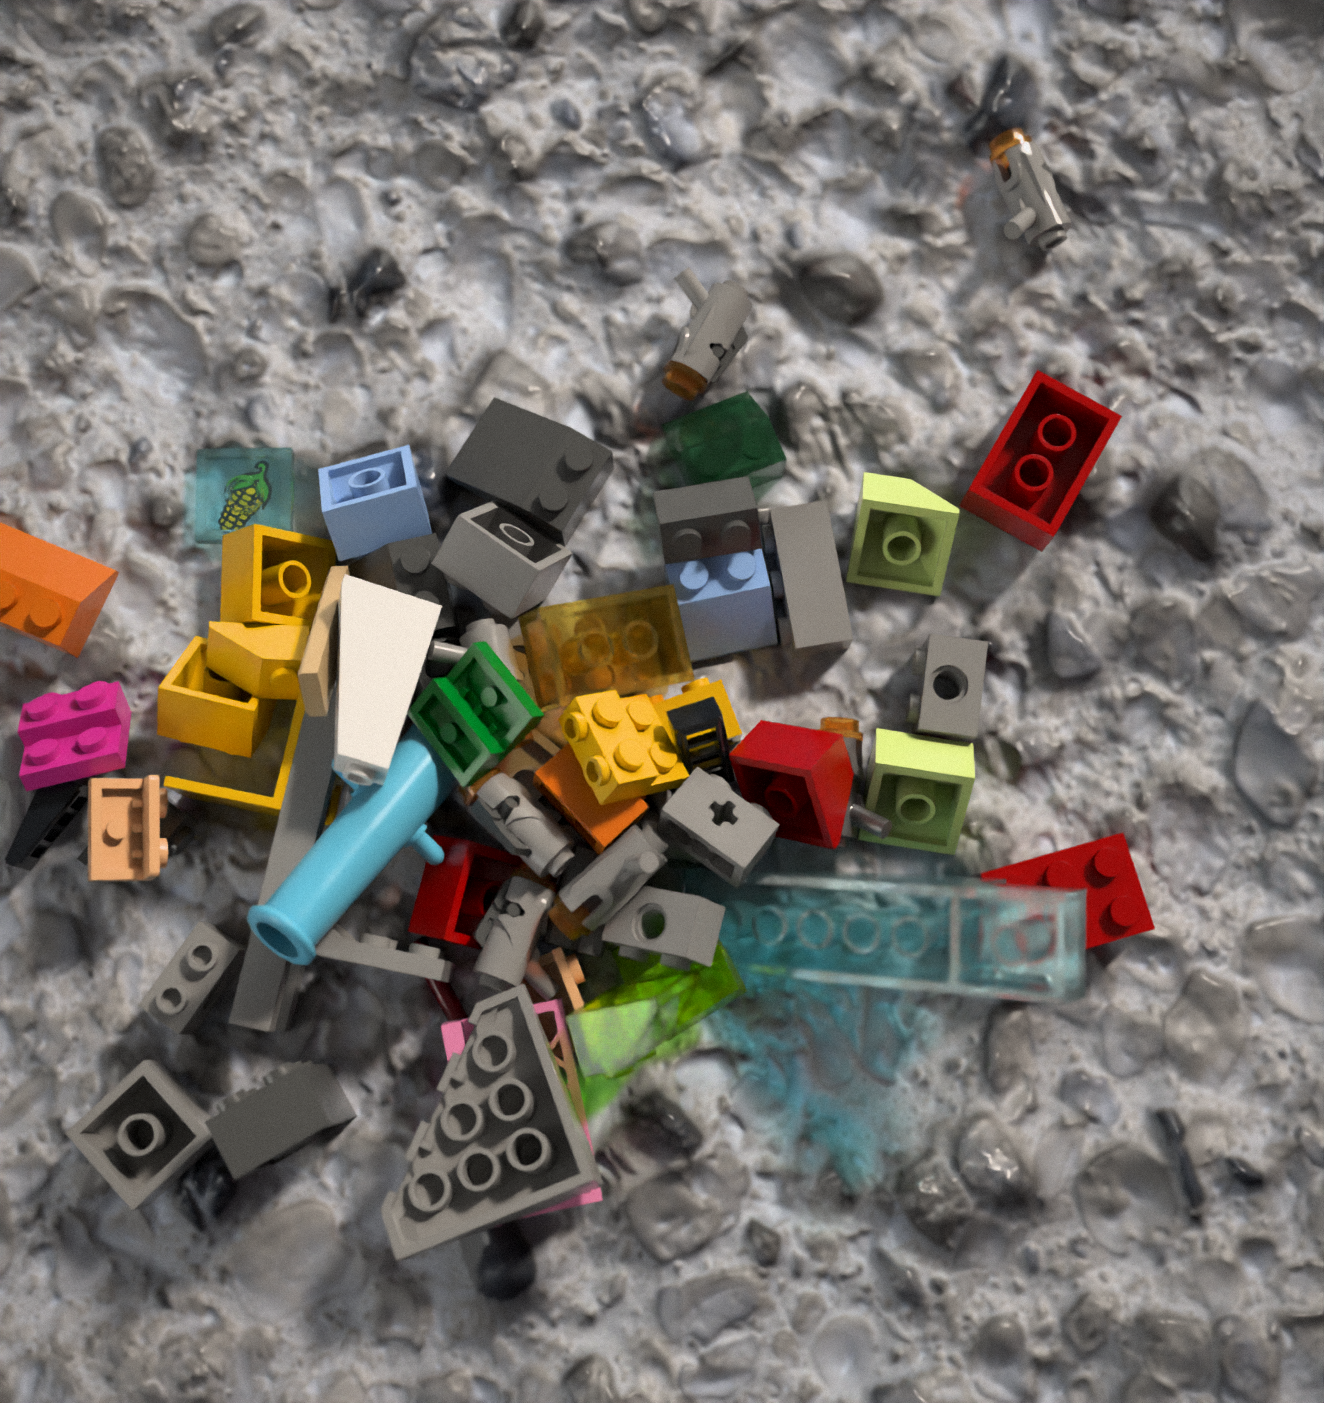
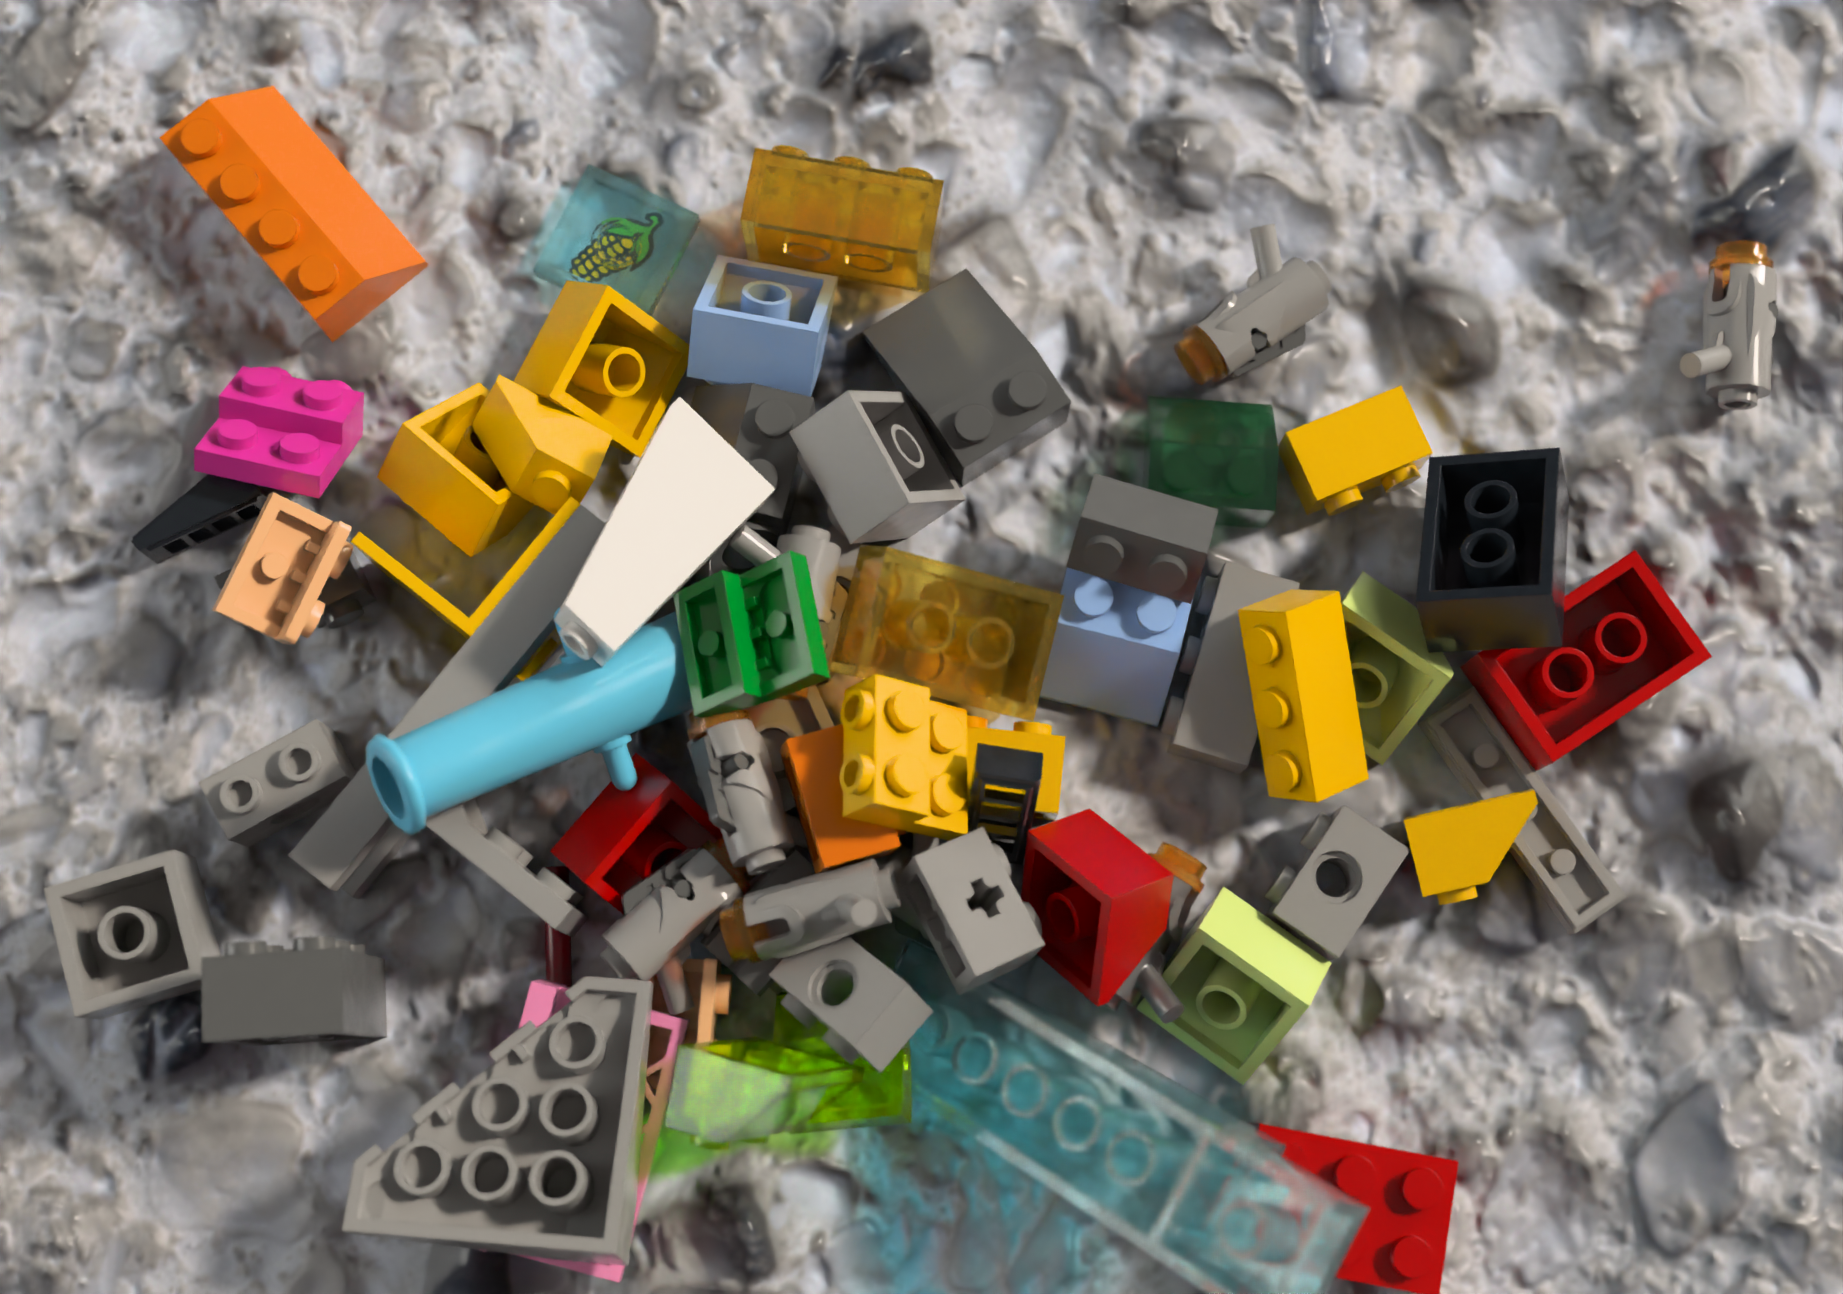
camera: 25 degrees right, 0 degrees up
tan tile [298,566,350,717] -> none
none -> clear yellow brick [740,145,944,293]
none -> yellow brick [1238,589,1369,803]
none -> yellow brick [1277,385,1433,516]
none -> yellow slope [1404,789,1538,905]
none -> black brick [1416,447,1569,653]
none -> light grey tile [1418,686,1627,935]

